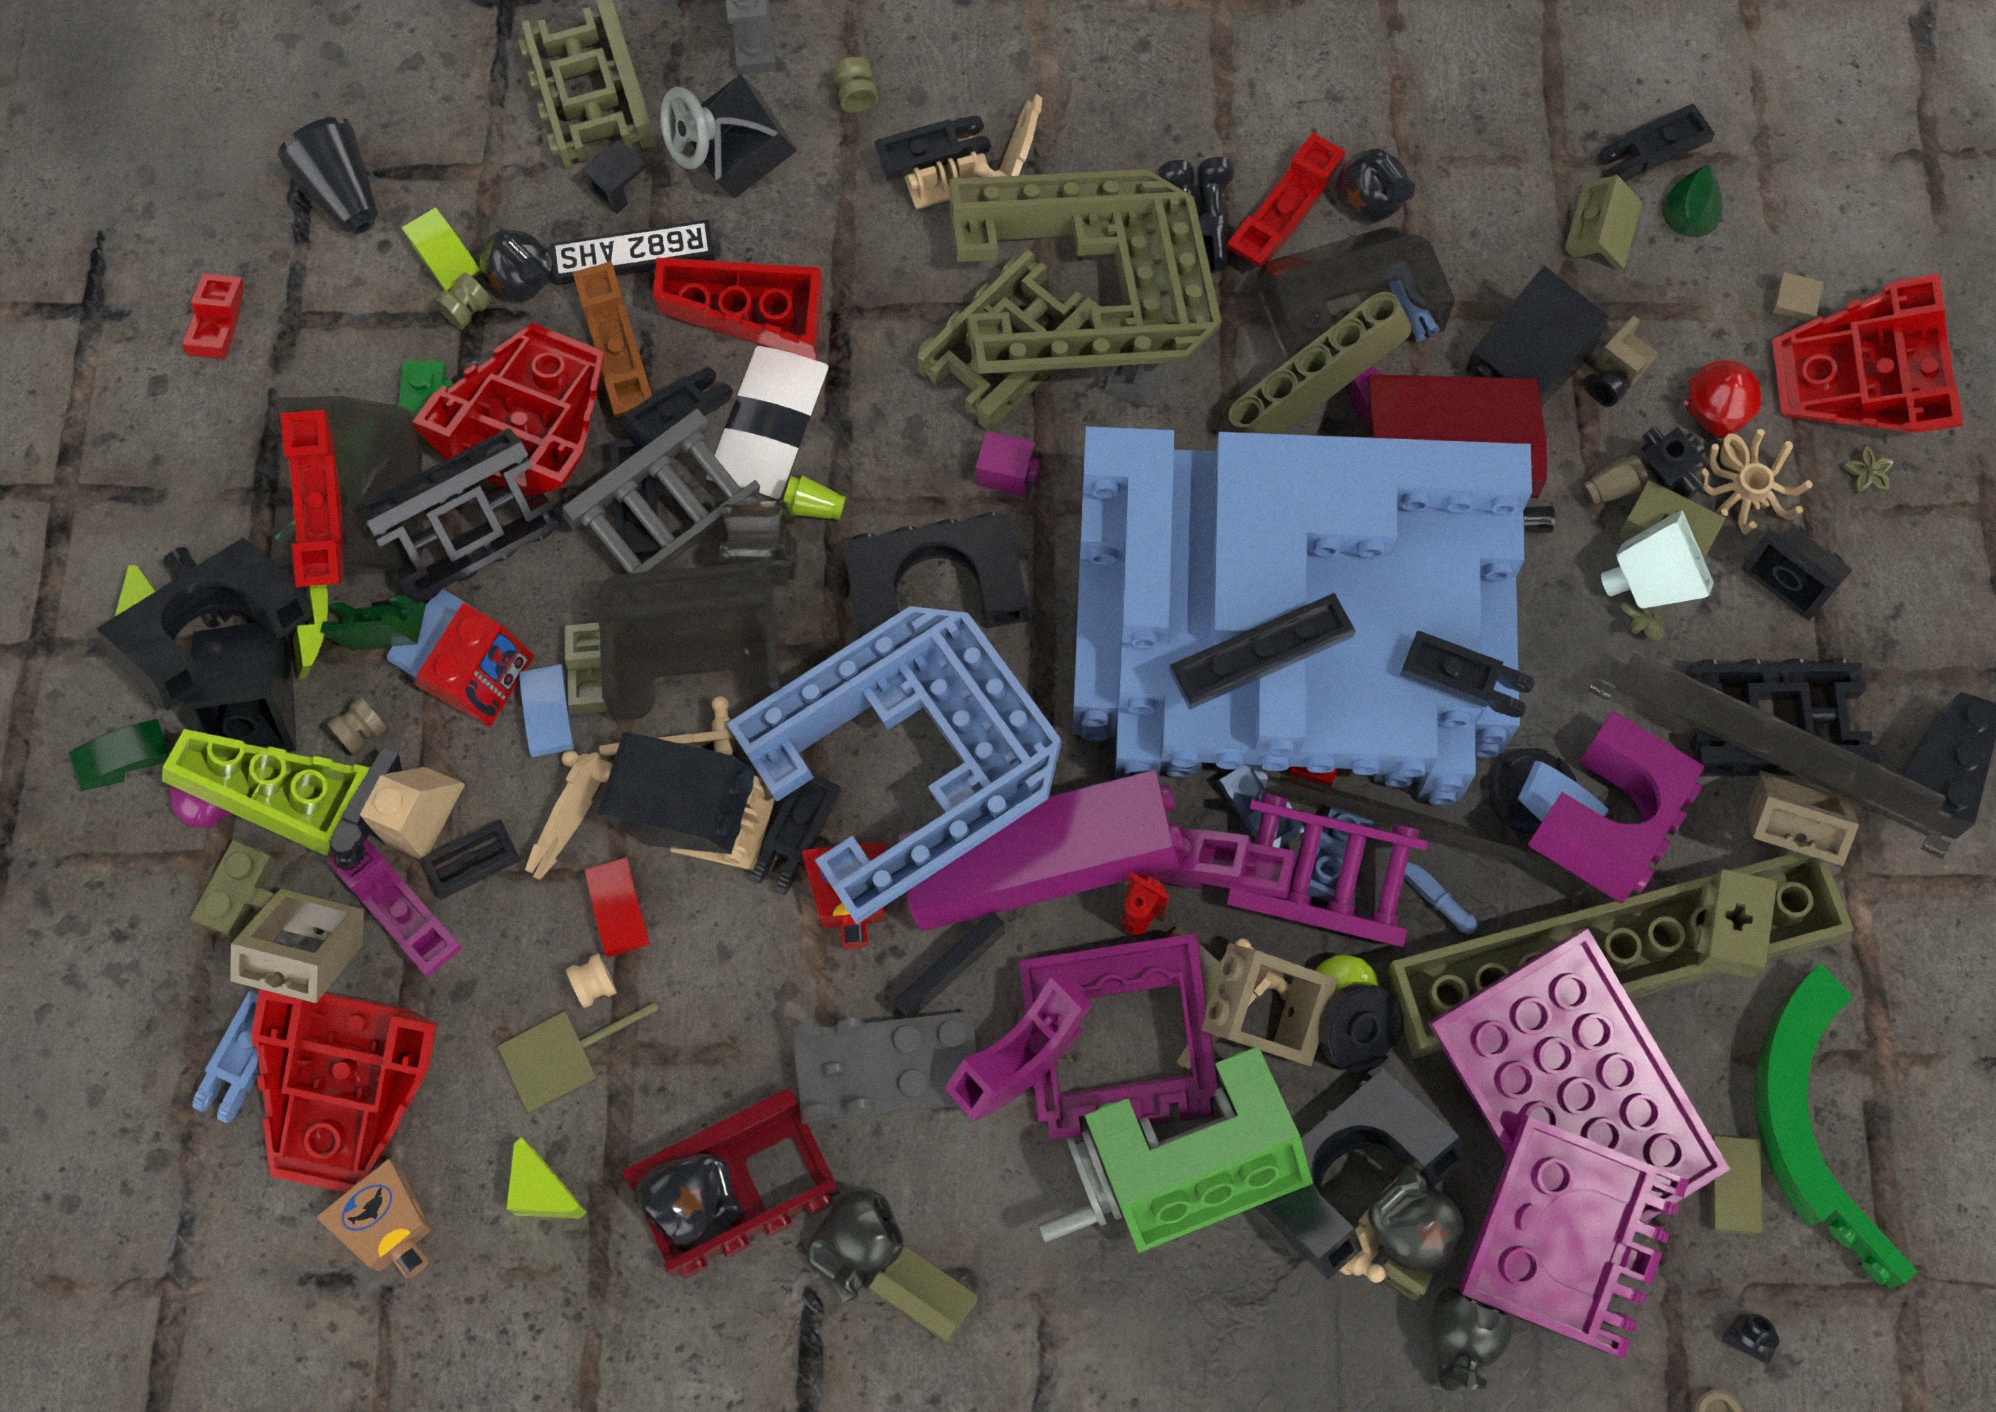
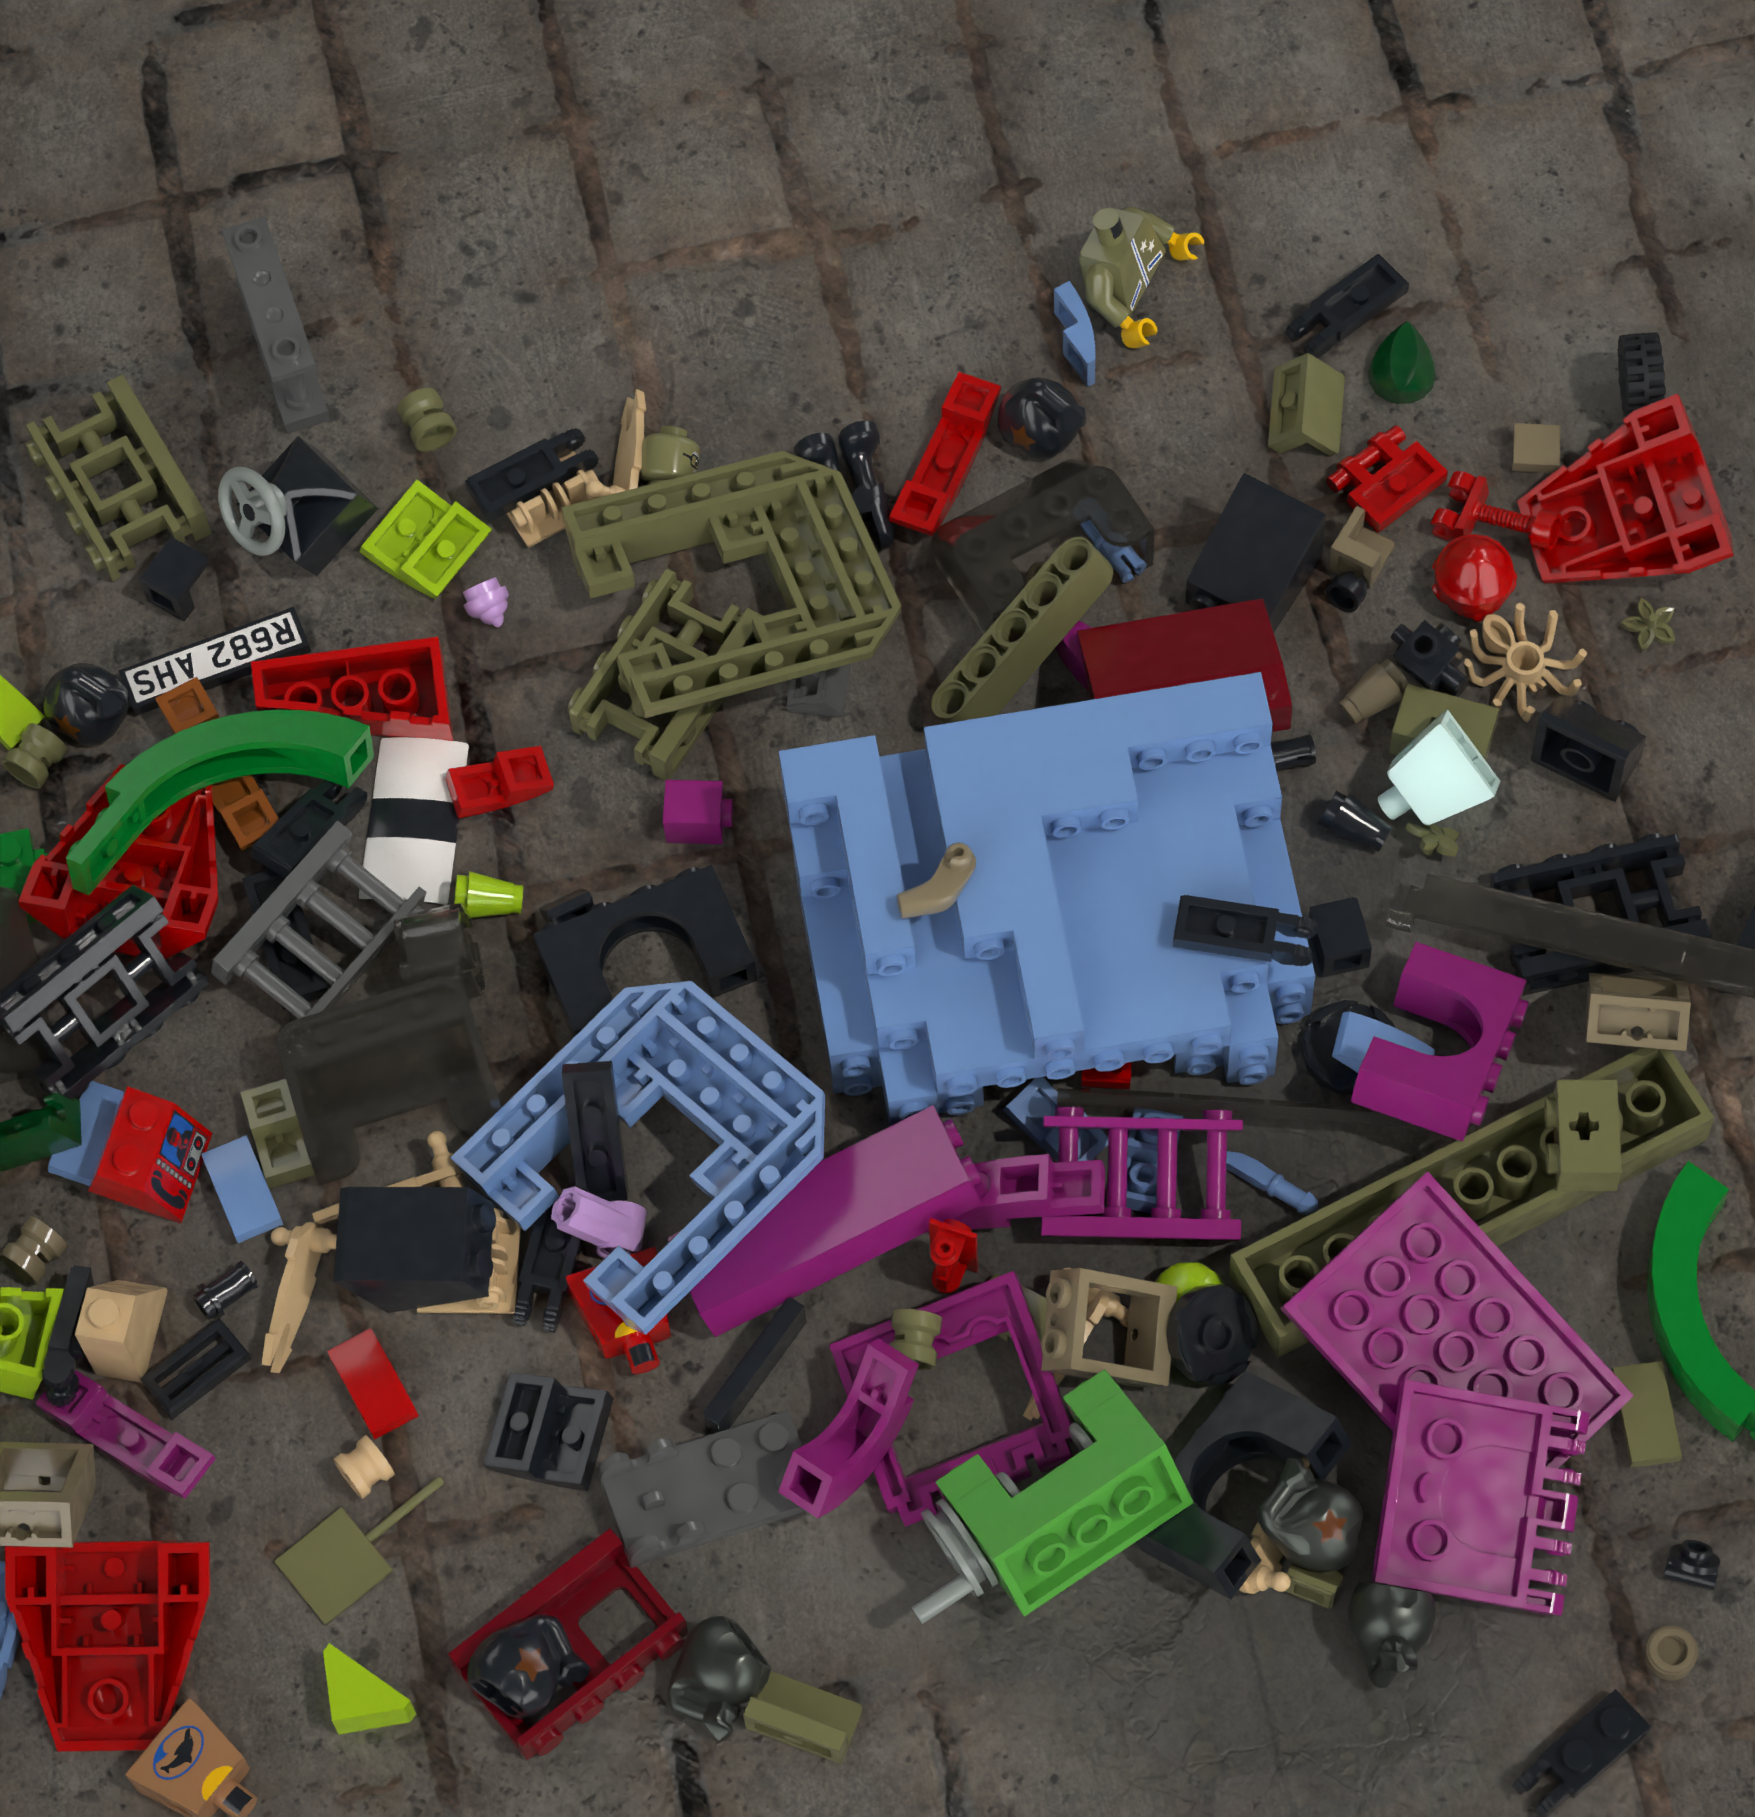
camera: 10 degrees left, 5 degrees down
black tile [1169,592,1356,710] -> none
none -> green arch [66,710,374,896]
none -> black pin [192,1261,259,1320]
none -> lime slope [359,480,492,599]
none -> red slope [445,745,554,818]
none -> lavender plate [463,577,509,627]
none -> black slope [483,1372,614,1491]
none -> black slope [540,889,594,924]
none -> lavender piece [551,1186,647,1259]
none -> black plate [561,1061,629,1201]
none -> olive head [639,426,701,485]
none -> olive wheel [889,1309,943,1370]
none -> dark tan arm [897,842,976,919]
none -> medium blue slope [1054,281,1095,387]
none -> olive torso [1079,206,1204,348]
none -> black panel [1309,897,1372,978]
none -> black cone [1318,790,1393,852]
none -> red plate [1326,425,1448,533]
none -> red bar [1430,471,1562,550]
none -> black tyre [1617,332,1666,417]

